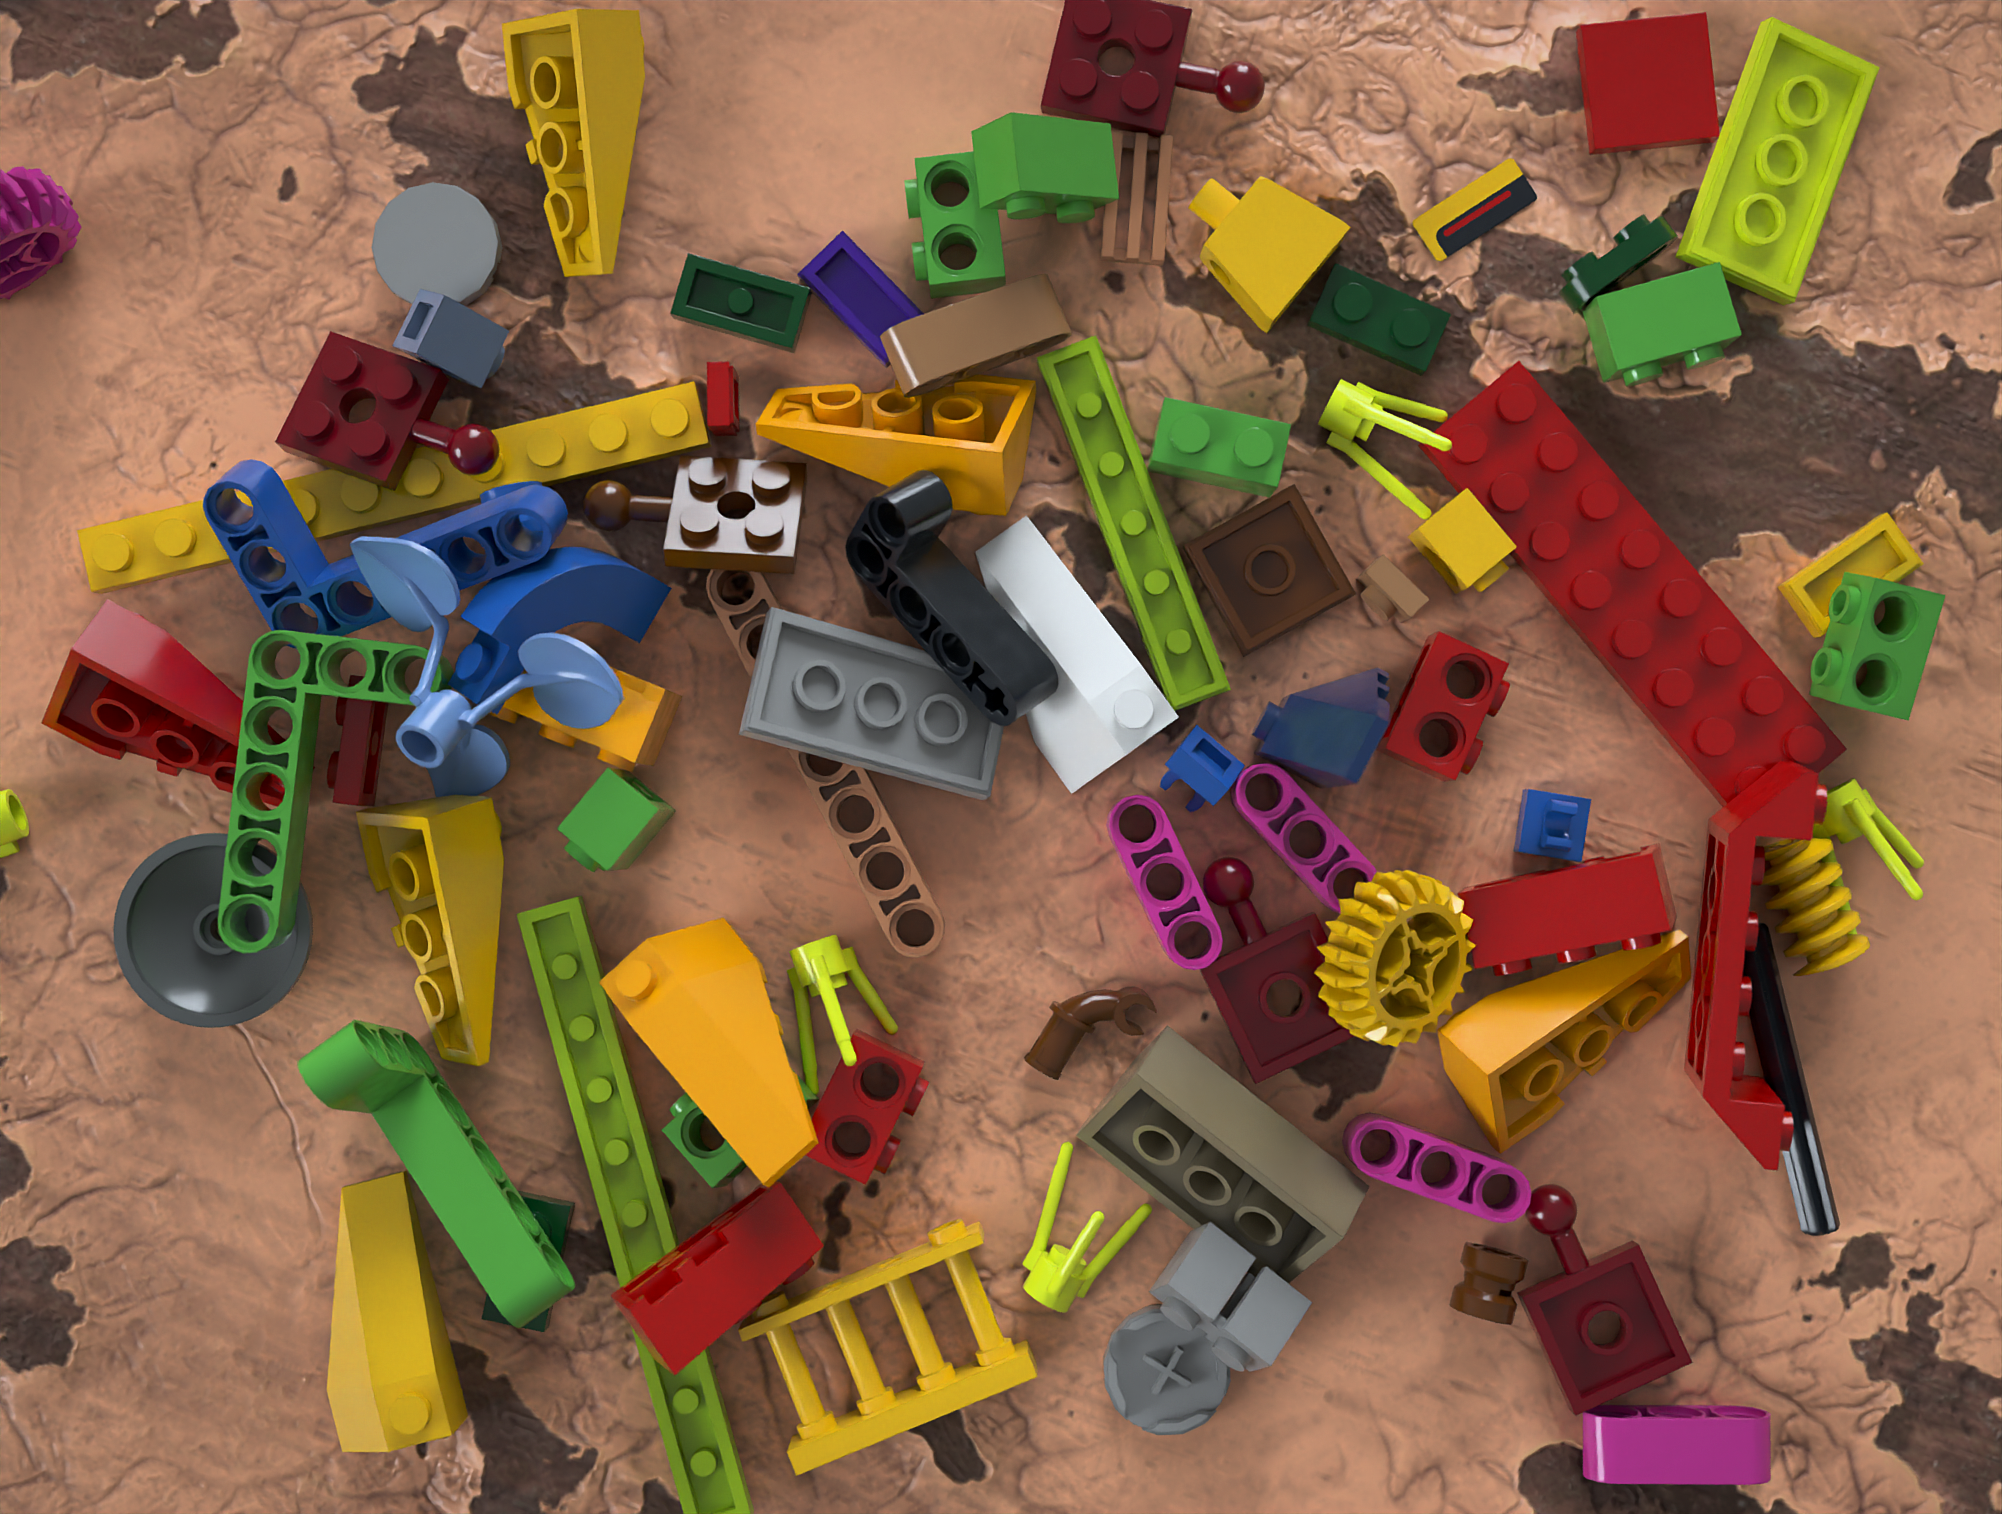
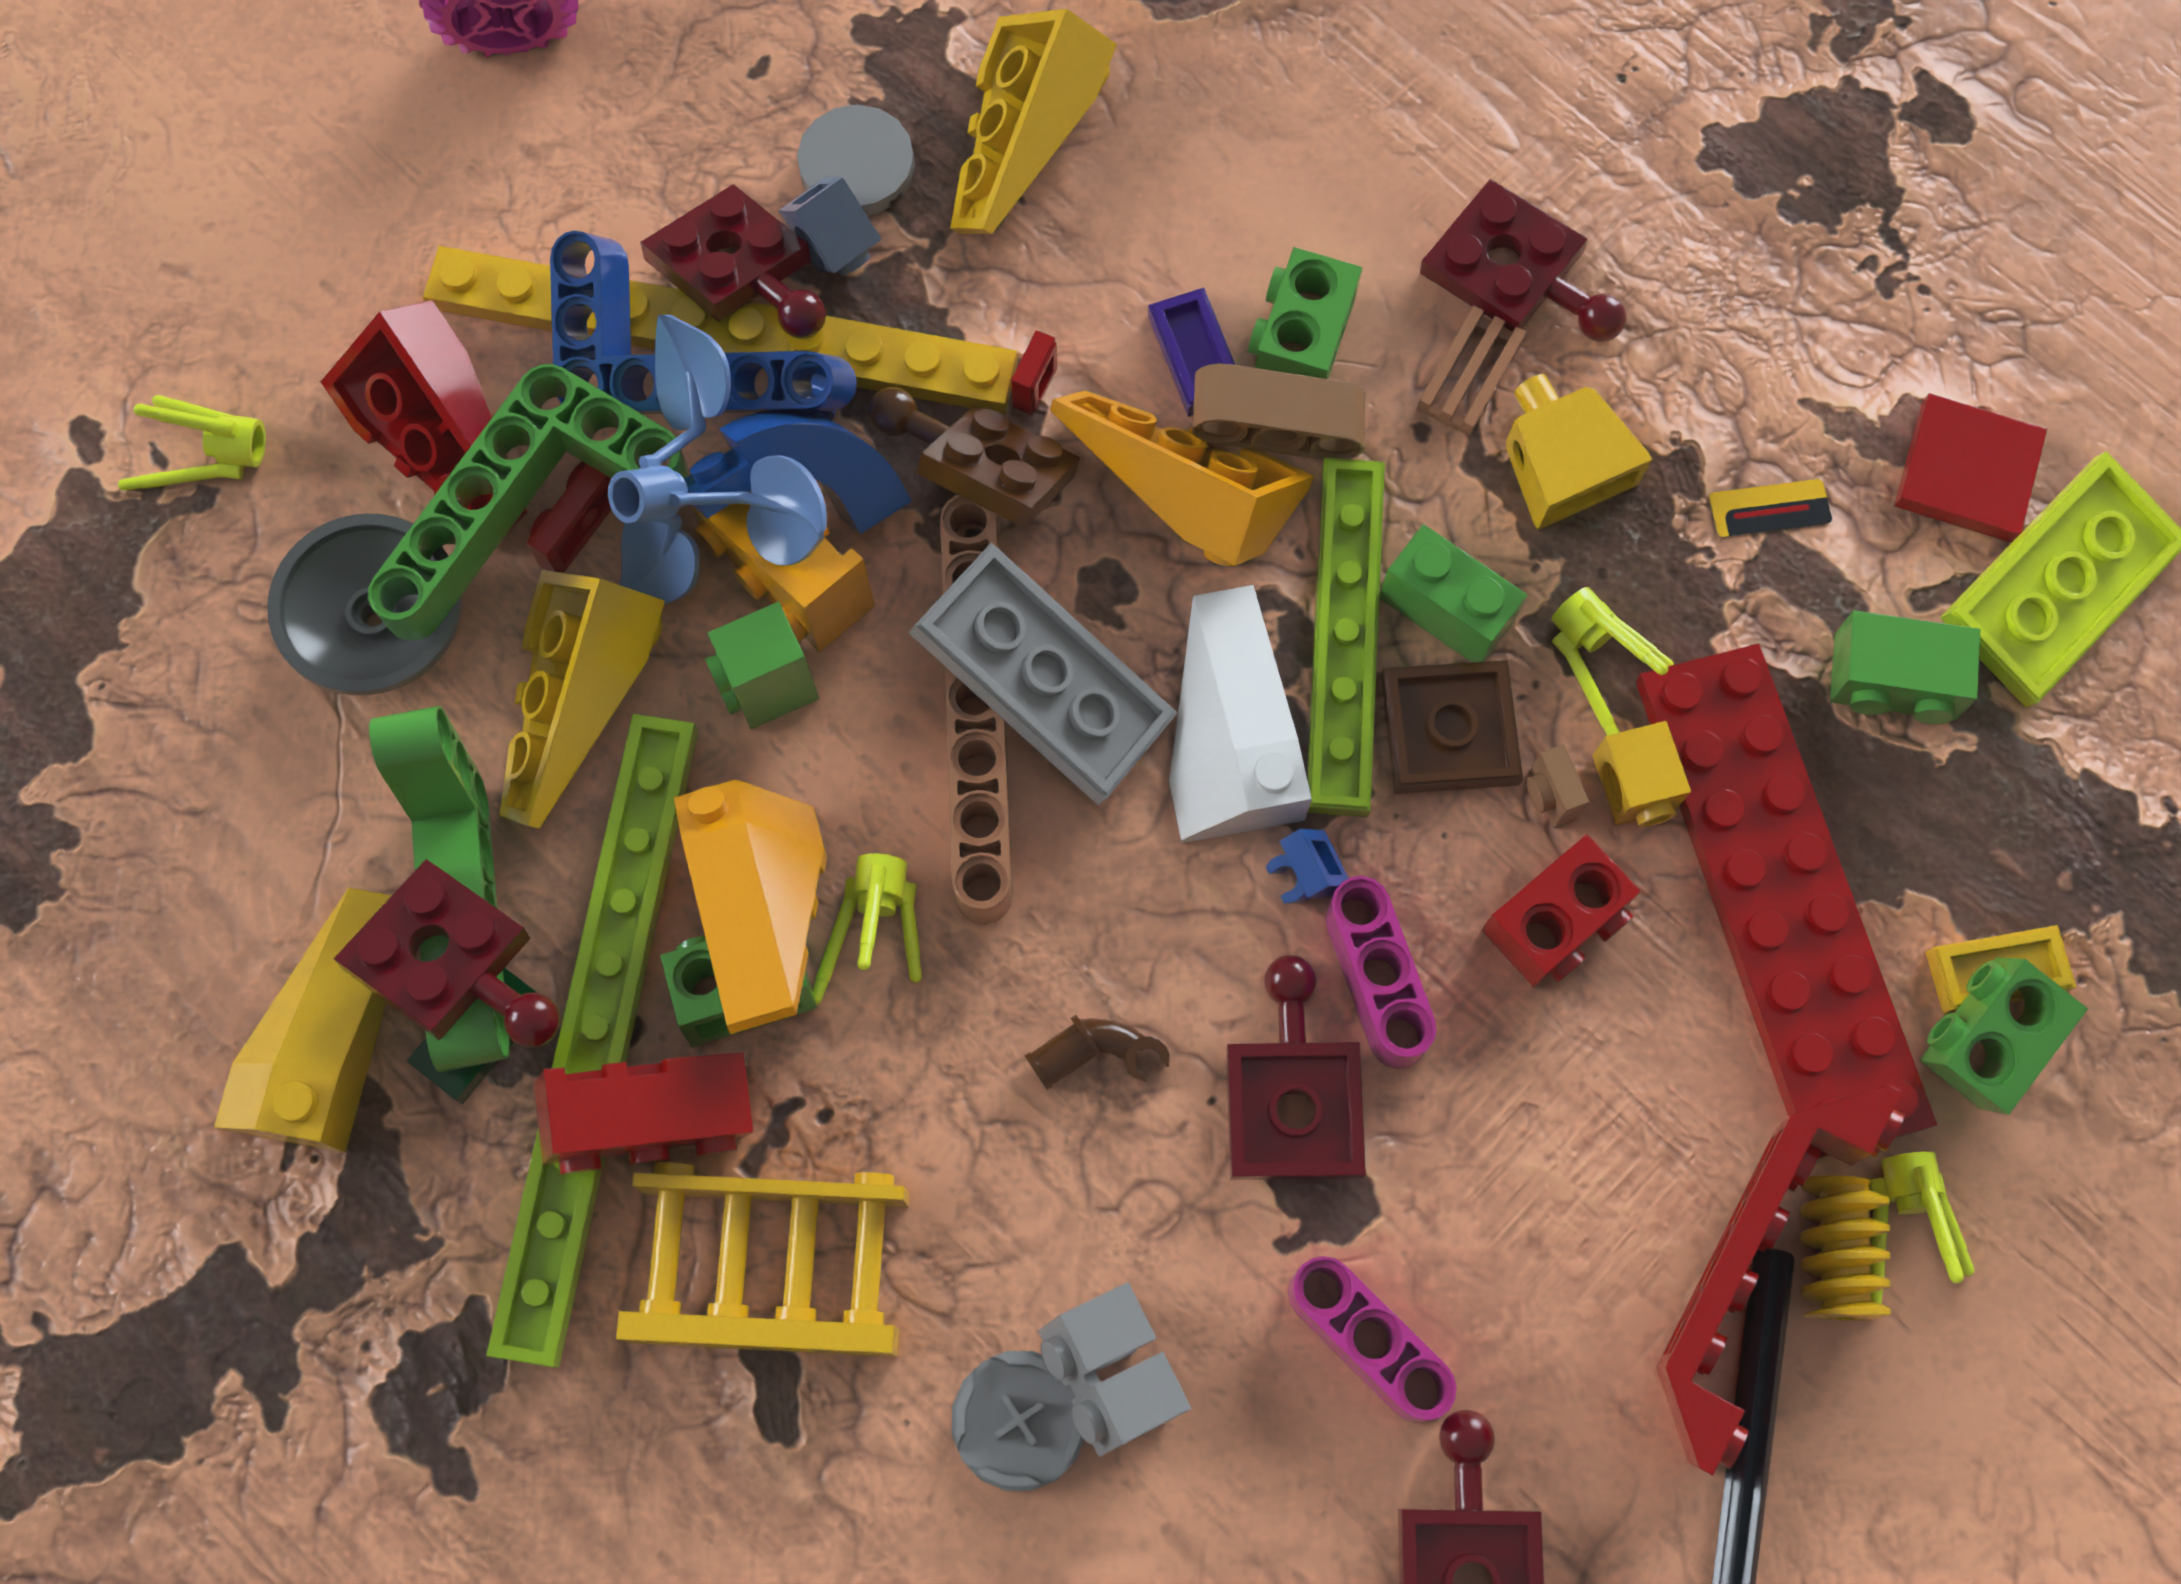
camera: 25 degrees right, 15 degrees down
dark green plate [670,253,812,353] -> none
red brick [805,1029,929,1185] -> none
black beam [845,470,1059,726] -> none
bright green brick [971,112,1119,223] -> none
neon yellow plant [1022,1142,1152,1313] -> none
dark tan slope [1076,1026,1370,1283] -> none
dark pink beam [1106,795,1223,970] -> none
dark blue wedge [1252,667,1390,789] -> none
dark green plate [1307,263,1451,376] -> none
yellow gear [1314,870,1475,1047] -> none
light orange wedge [1437,930,1691,1154] -> none
reddish brown wheel [1449,1242,1528,1325] -> none
red wedge [1457,843,1677,976] -> none
blue tile [1513,789,1591,862] -> none
dark green plate [1558,214,1678,314] -> none
none -> dark red plate [333,859,560,1048]

